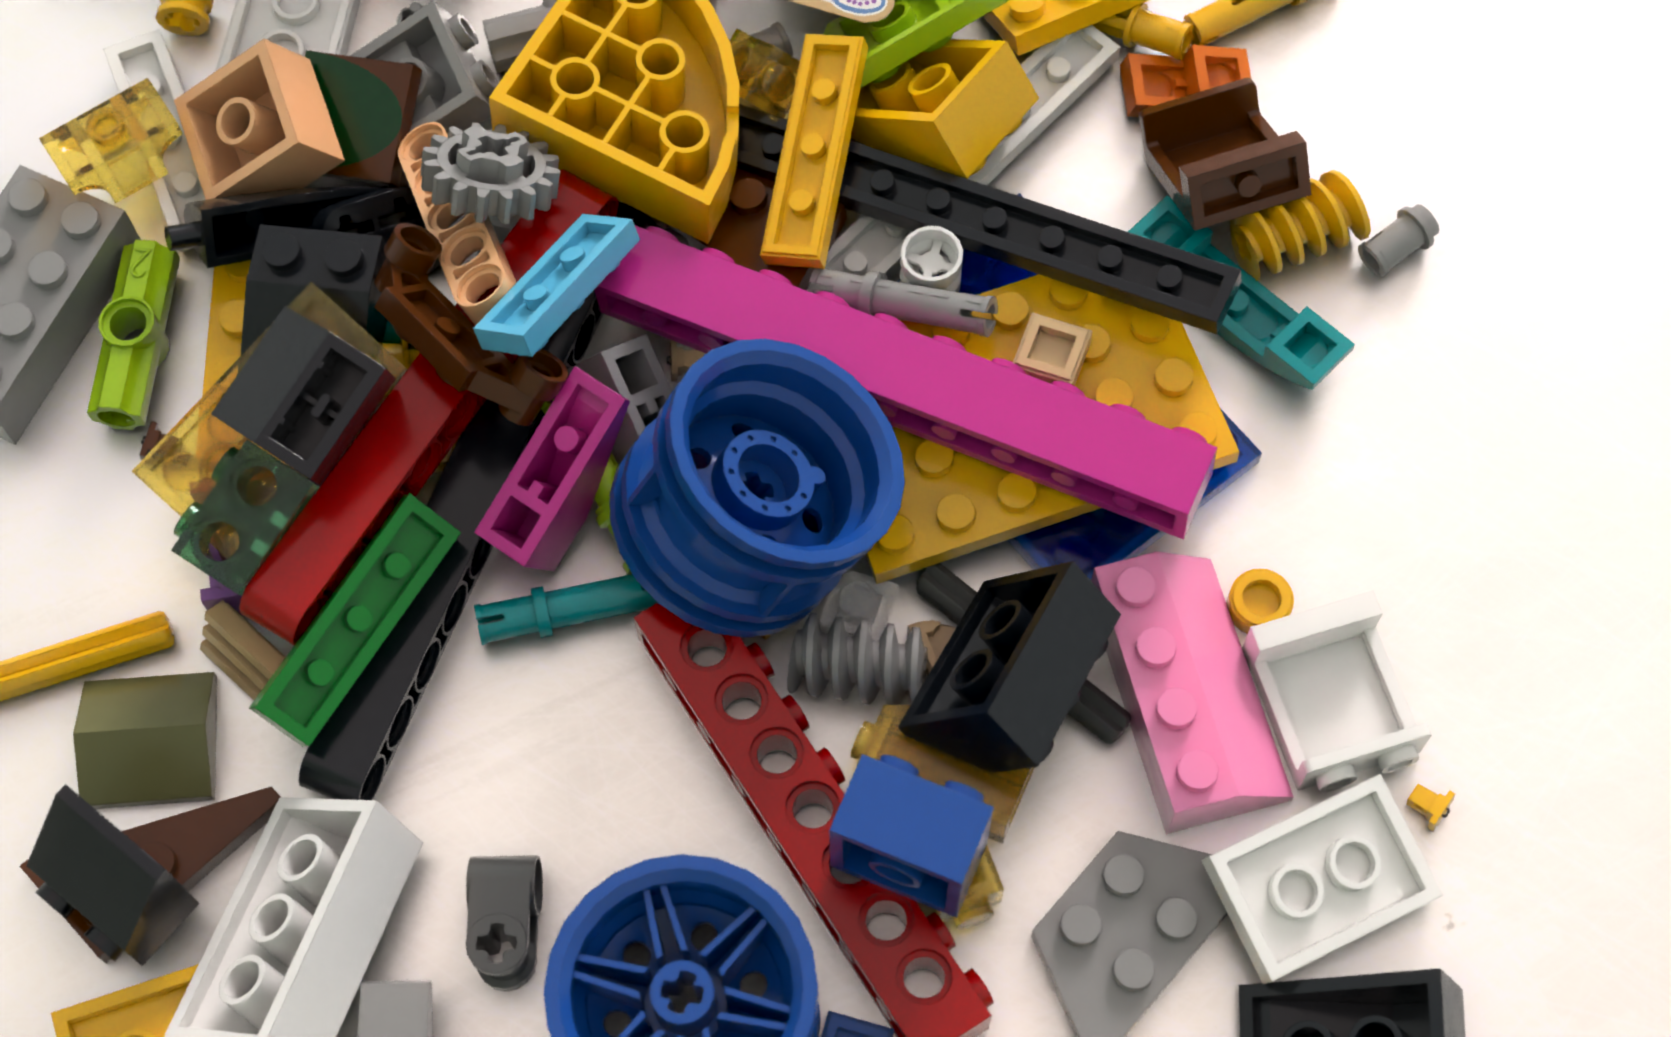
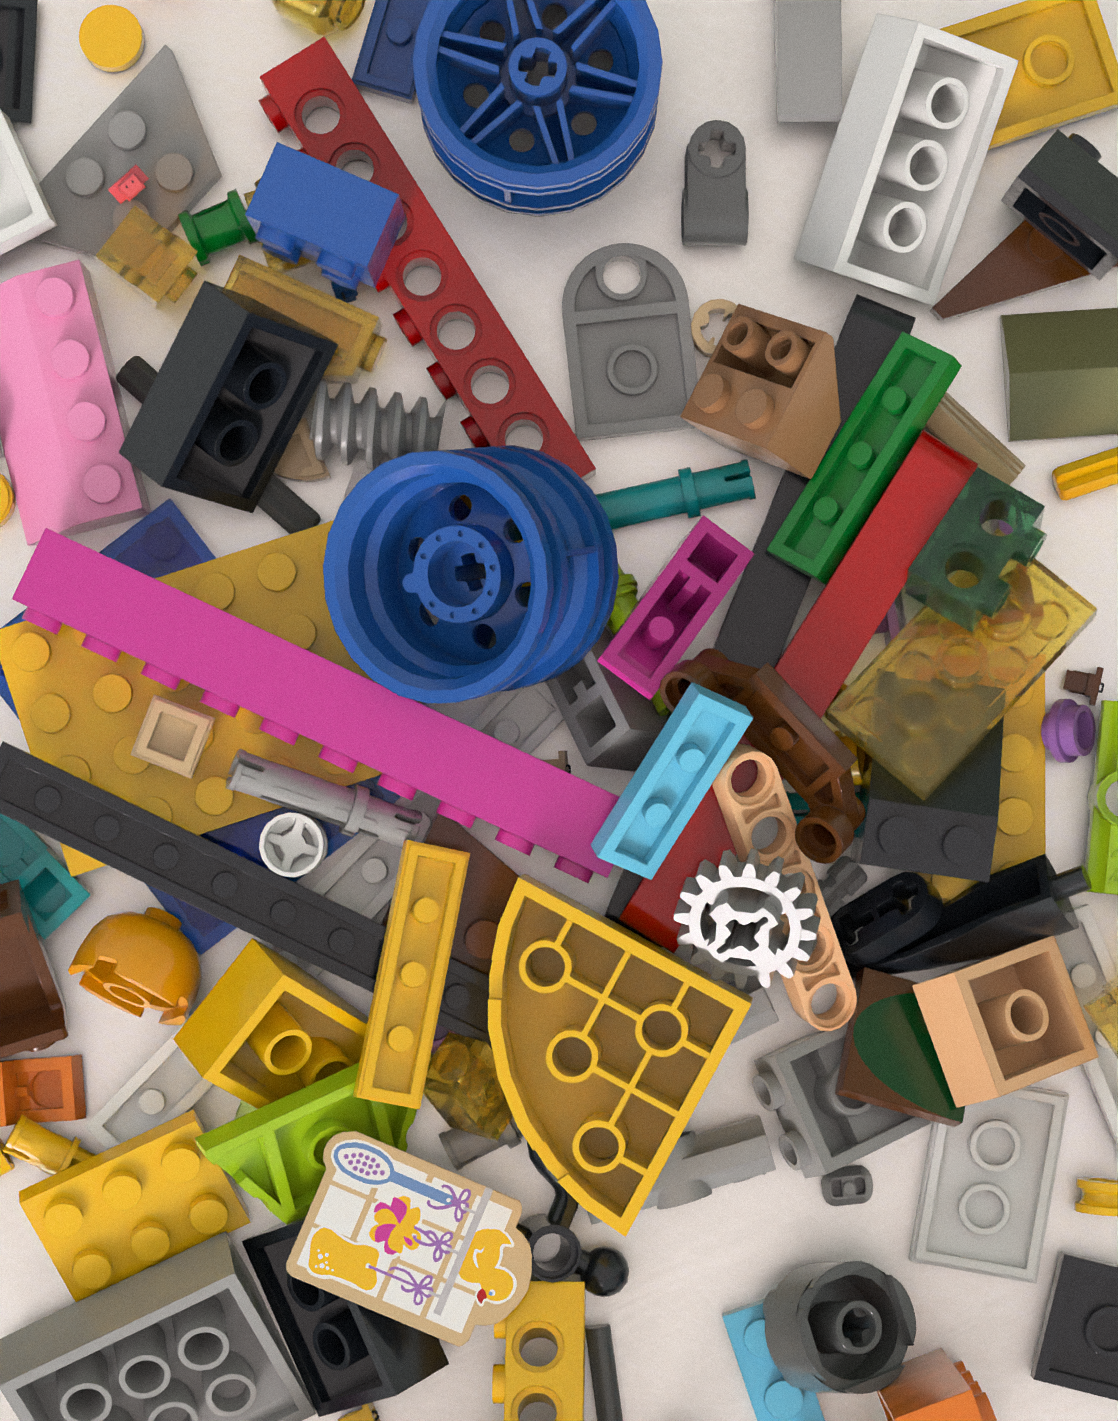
camera: 175 degrees left, 20 degrees up
black slope [211,306,396,486] -> none
none -> light orange cylinder [68,907,202,1025]
none -> clear yellow brick [95,205,198,308]
none -> coral piece [107,164,149,204]
none -> green bush [178,189,259,267]
none -> light grey tile [562,243,698,441]
none -> medium nougat slope [680,304,841,479]
none -> tan bush [691,299,737,358]
none -> medium lavender plate [1041,699,1096,763]

